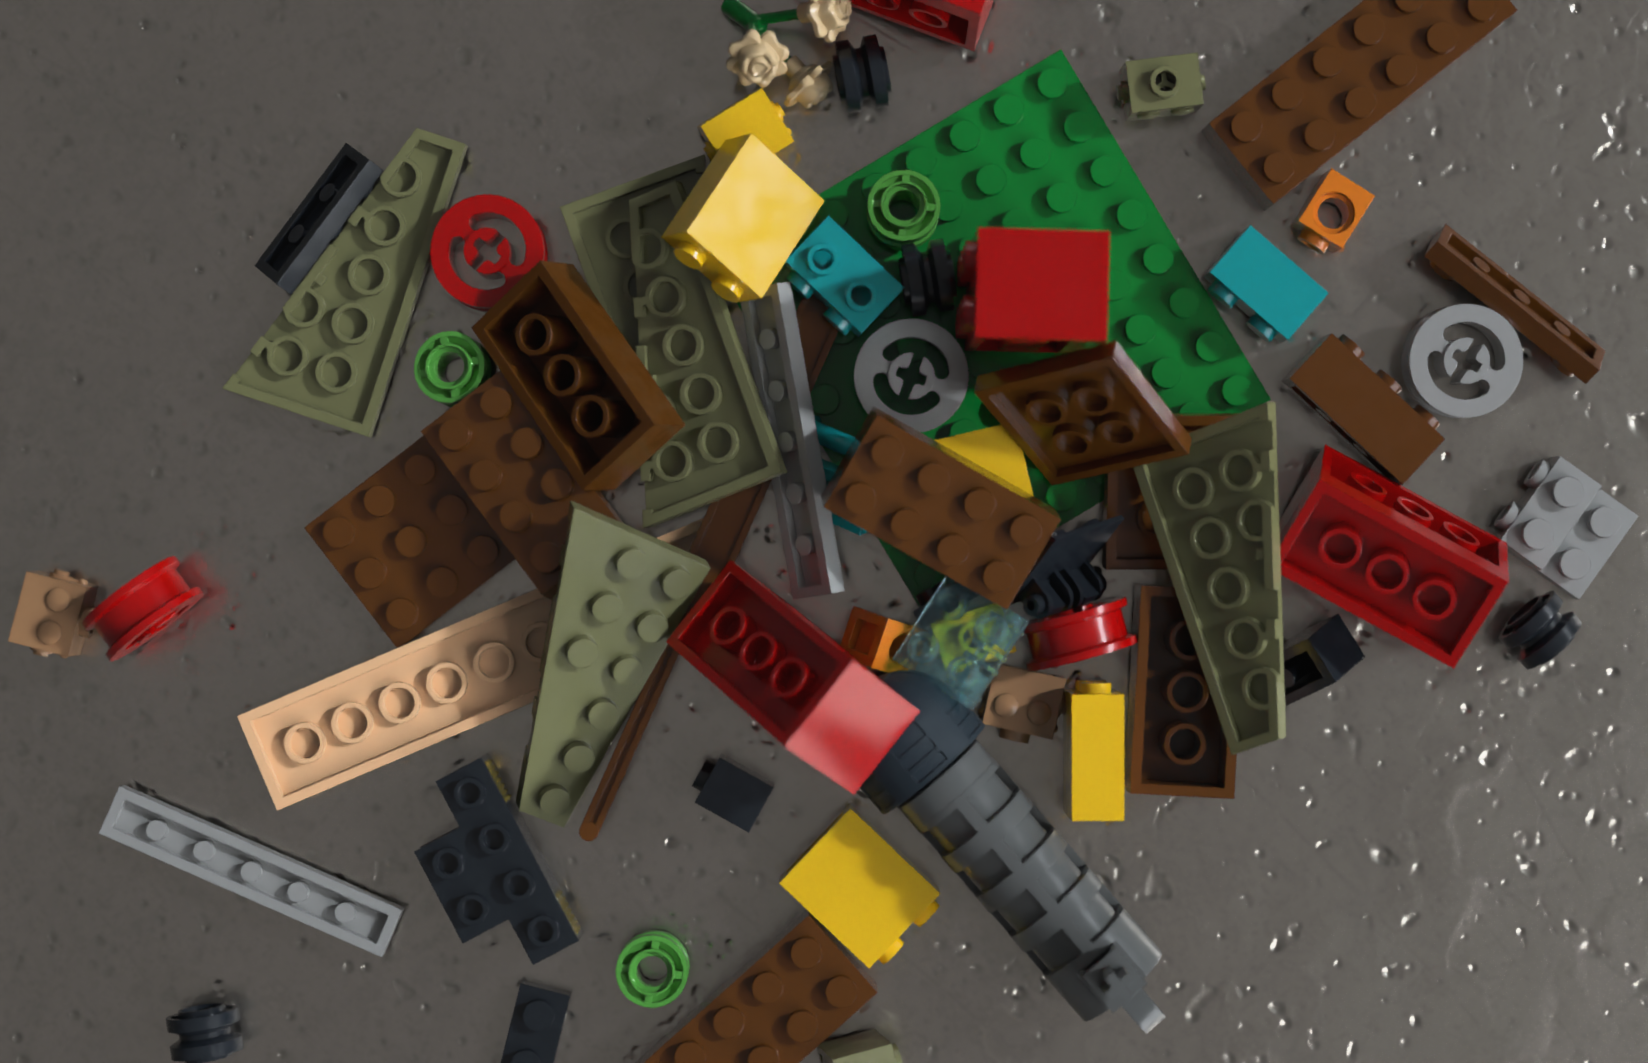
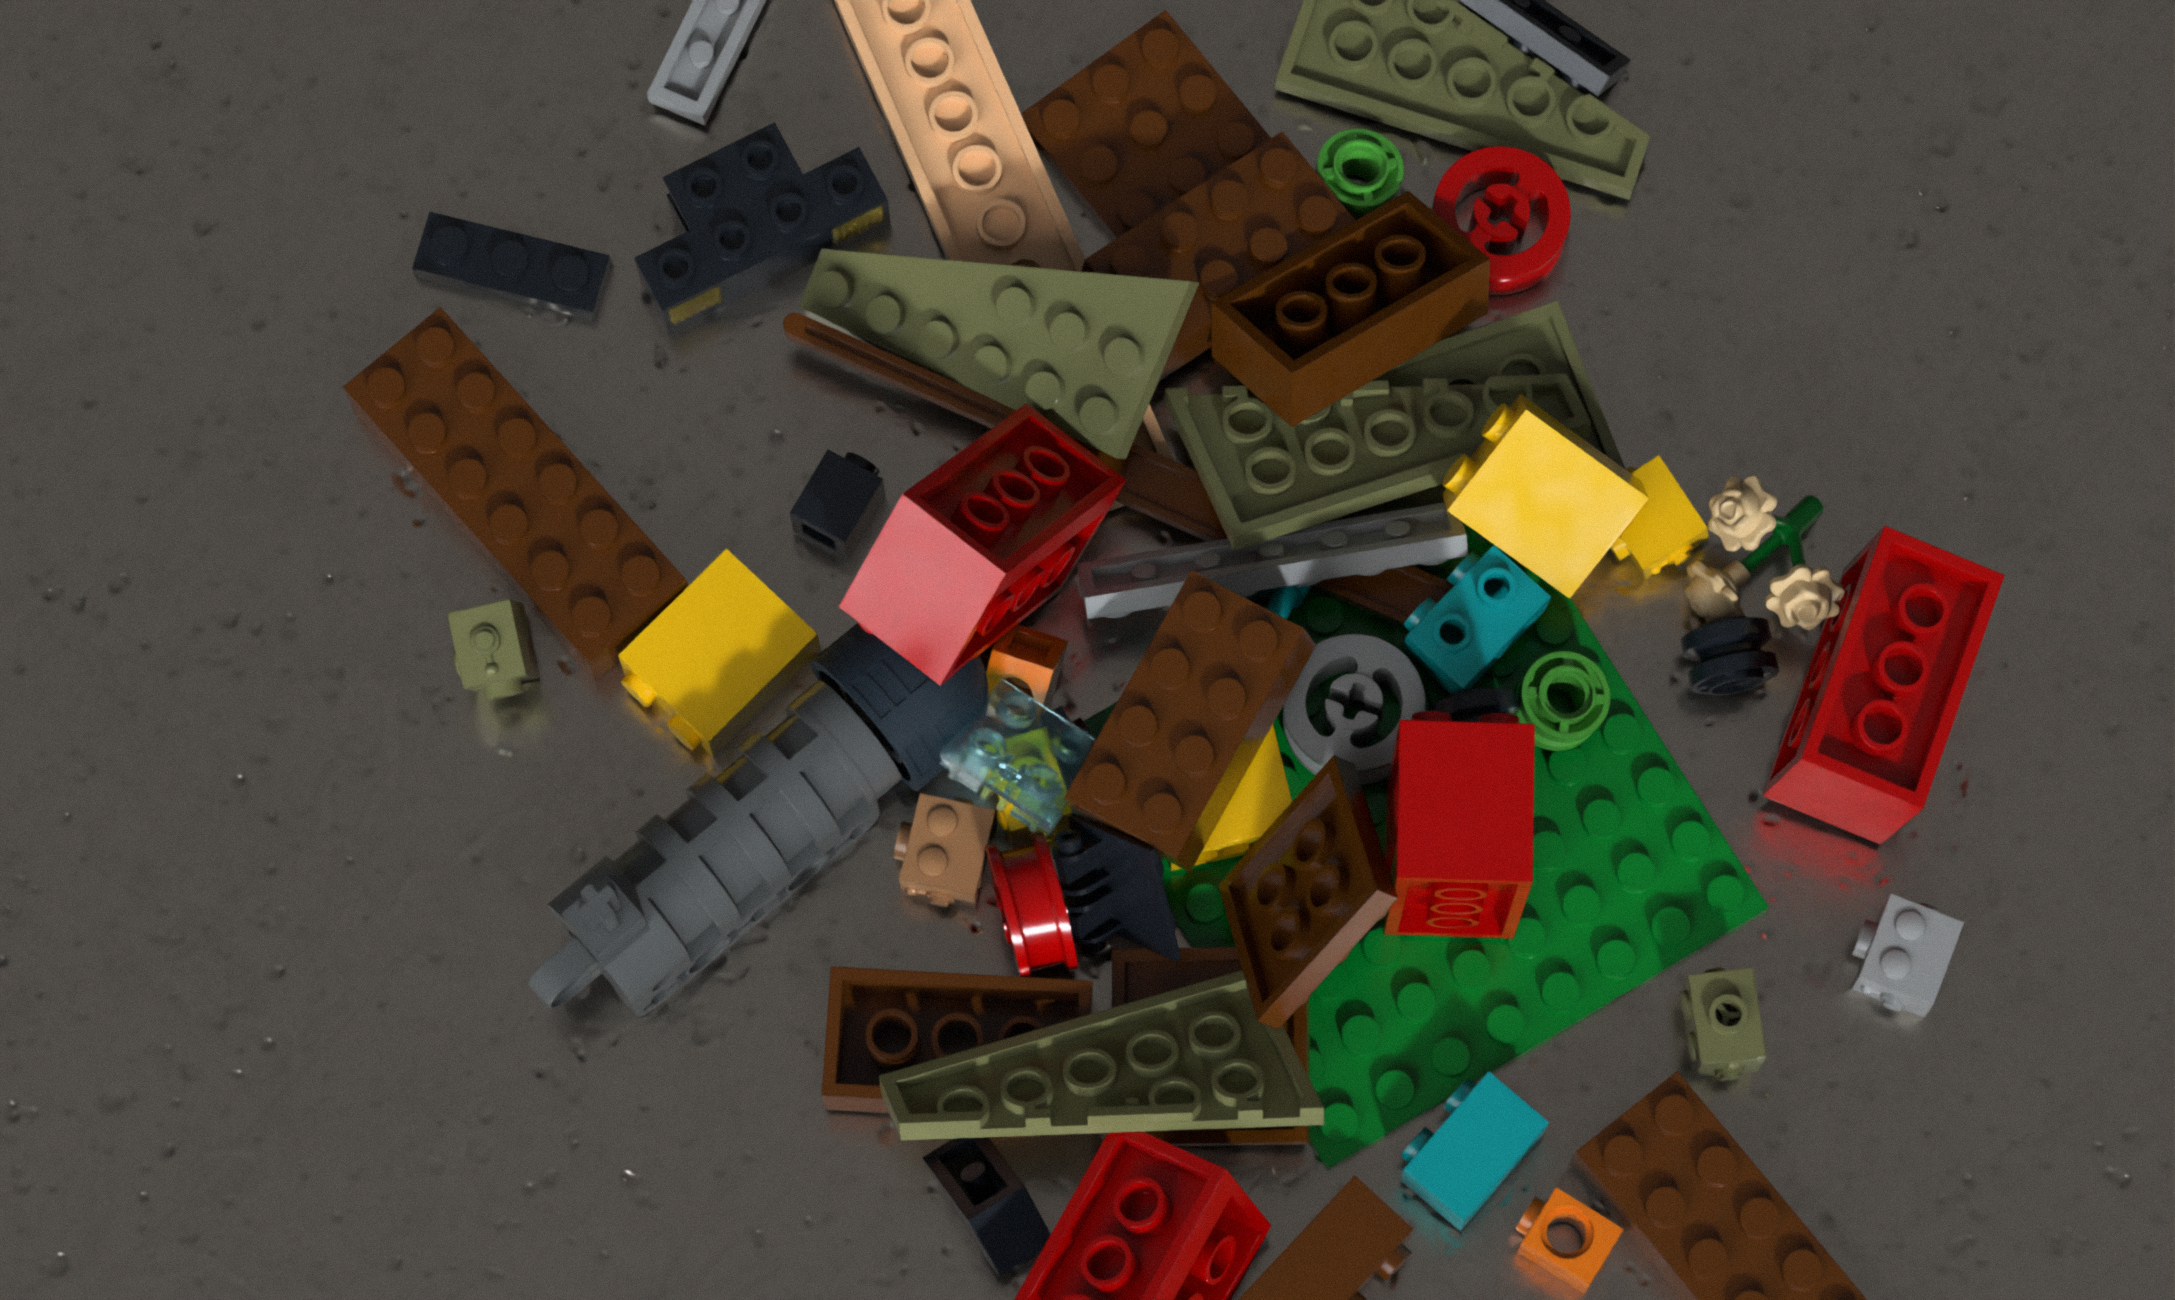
camera: 90 degrees right, 15 degrees down
bright green wheel [616,930,690,1008] -> none
yellow brick [1063,679,1124,821] -> none

